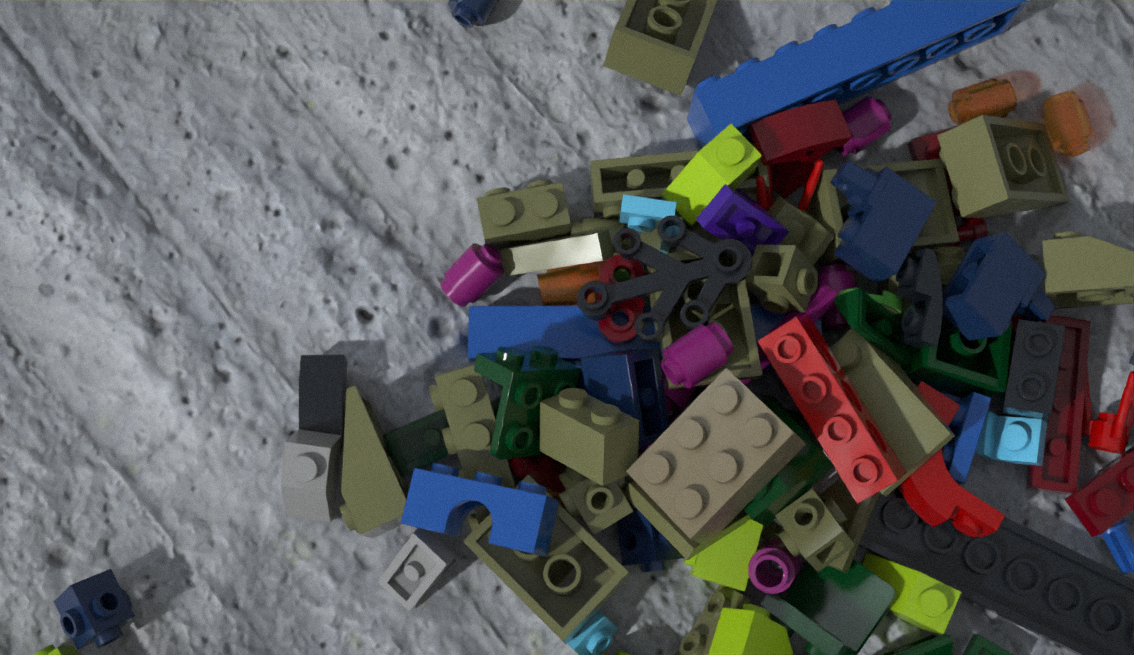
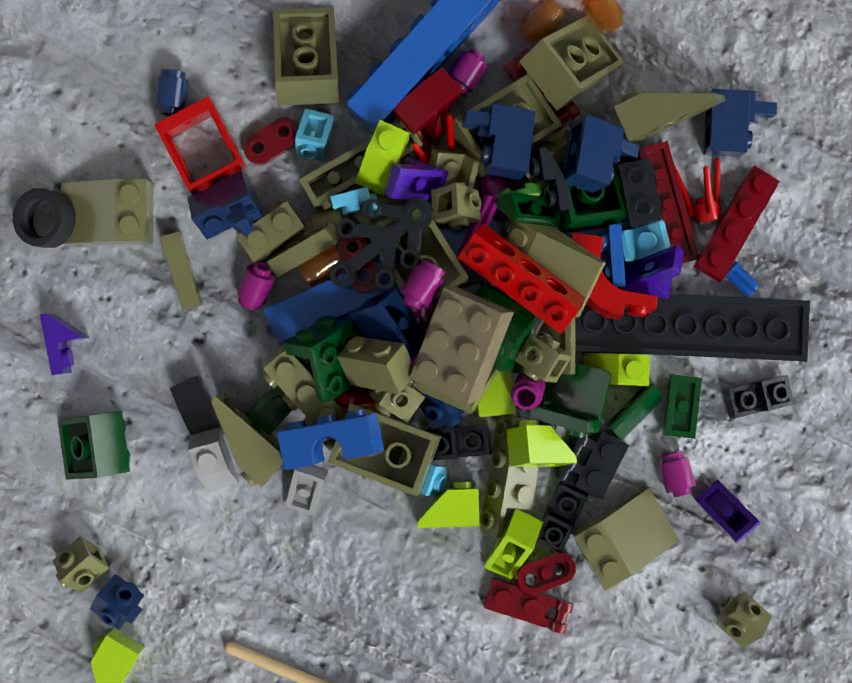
camera: 25 degrees left, 10 degrees up
none -> black tyre [13,188,76,248]
none -> dark purple slope [40,313,89,375]
none -> olive brick [52,536,109,593]
none -> dark green slope [58,411,130,480]
none -> olive slope [61,179,154,244]
none -> red window [154,96,247,194]
none -> olive piece [160,232,204,311]
none -> dark blue hinge [187,170,262,240]
none -> dark red plate [244,117,299,166]
none -> medium azure bracket [295,109,335,162]
none -> black slope [426,424,492,461]
none -> dark purple slope [623,244,684,299]

